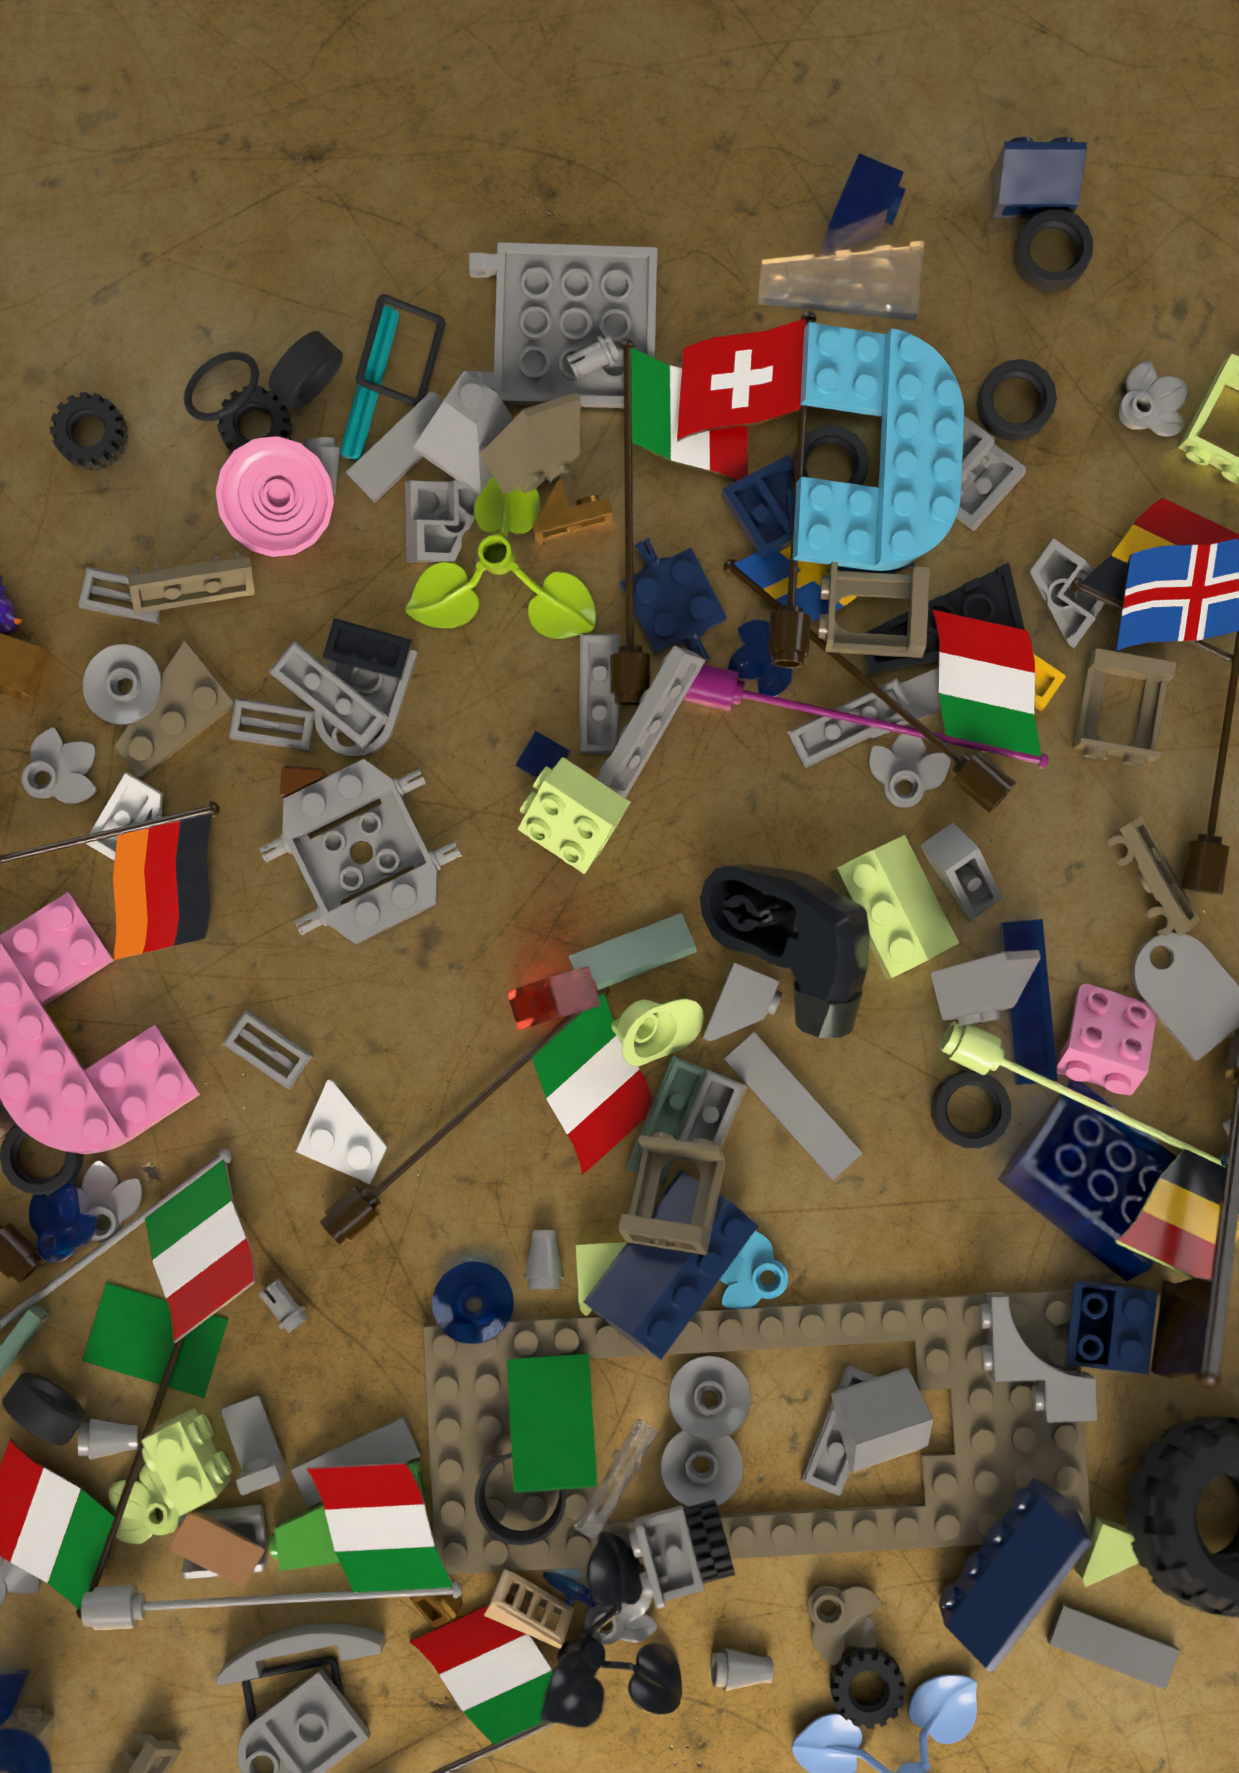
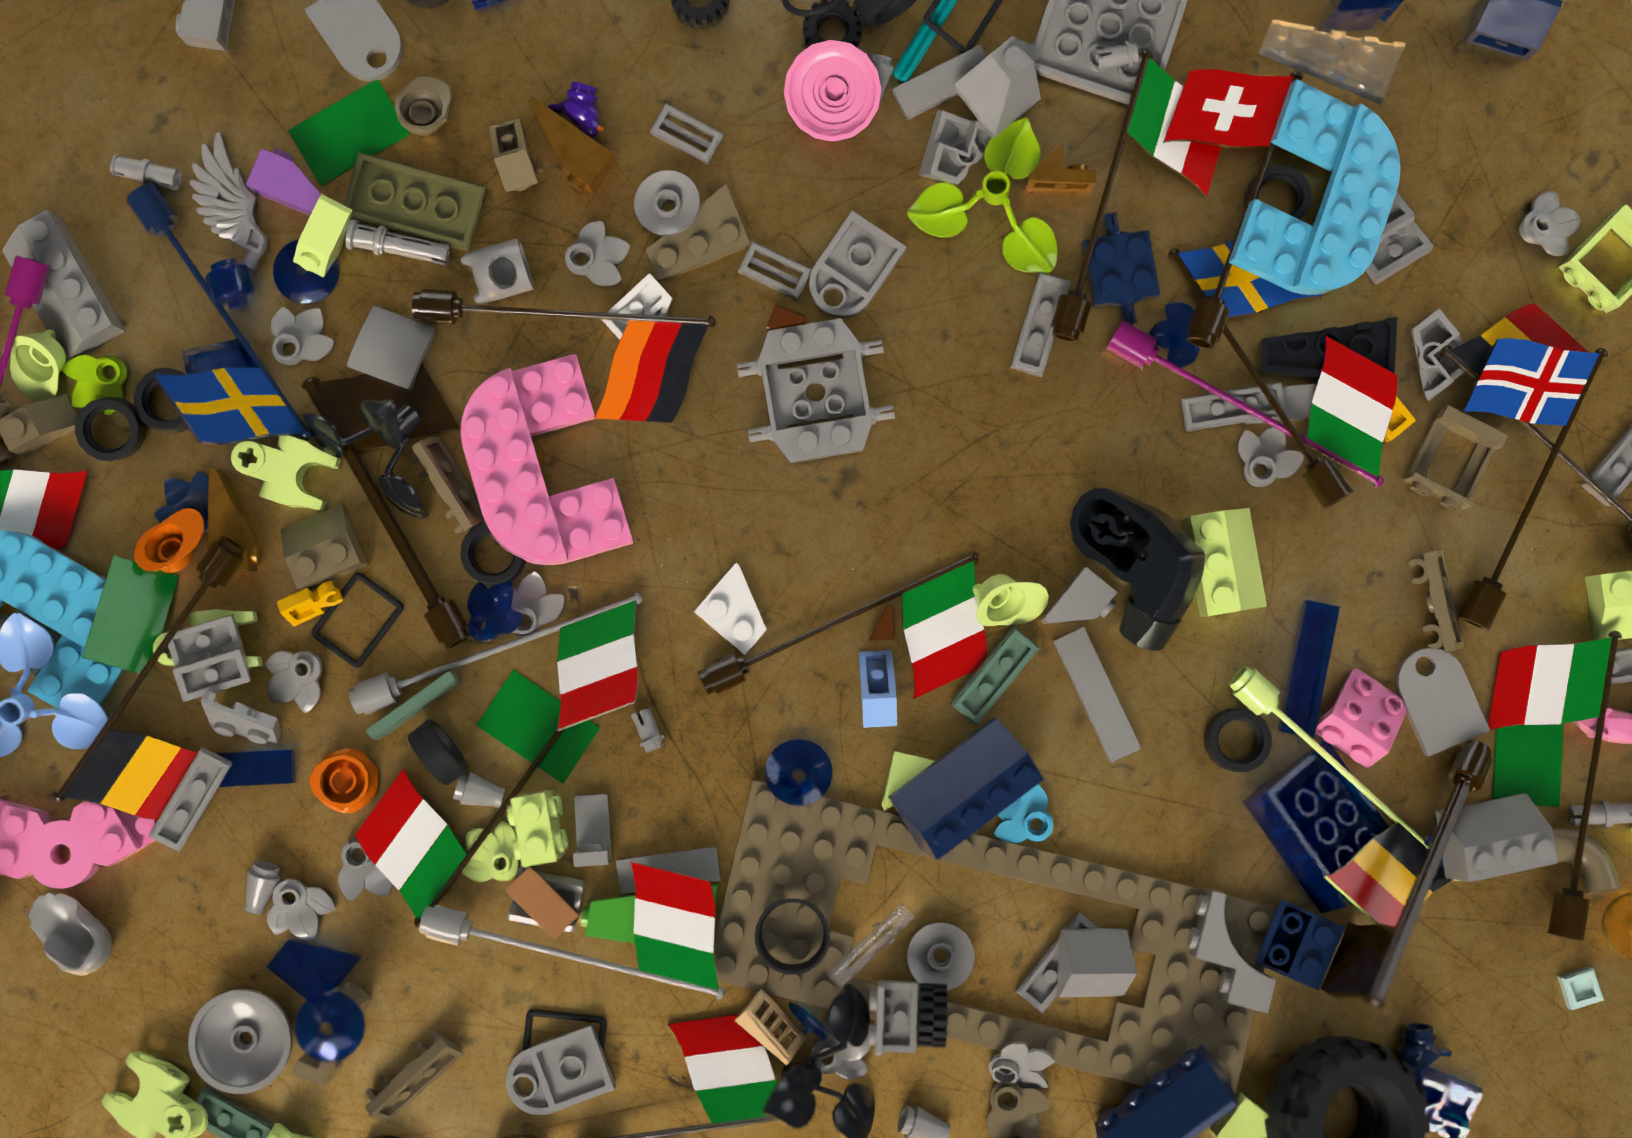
camera: 15 degrees right, 0 degrees up
dark tan plate [127,551,255,614] -> none
light grey slope [216,1622,386,1686] -> none
light grey tile [222,1010,313,1090] -> none
light grey tile [269,641,389,749] -> none
black plate [323,618,413,680] -> none
pearl gold slope [409,1594,463,1628] -> none
dark tan slope [479,392,581,495] -> none
clear red brick [507,966,600,1031] -> none
green piece [507,1354,598,1493] -> none
clear blue plate [515,731,571,779] -> none
yellowish green brick [518,757,631,874] -> none
light grey cone [524,1230,565,1290] -> none
sand green tile [569,912,697,996] -> none
light grey plate [597,645,706,798] -> none
dark tan panel [618,1132,726,1255] -> none
light grey dish [669,1356,751,1440] -> none
light grey slope [678,1070,747,1149] -> none
dark blue wing [721,455,794,561] -> none
dark tan panel [818,562,930,658] -> none
light grey slope [920,822,1003,921] -> none
light grey slope [931,950,1040,1026] -> none
black tyre [976,359,1057,441] -> none
black tyre [1013,209,1093,292] -> none
none -> light blue slope [858,650,897,728]
none -> reddish brown slope [868,606,895,641]
none -> light grey plate [989,1042,1055,1089]

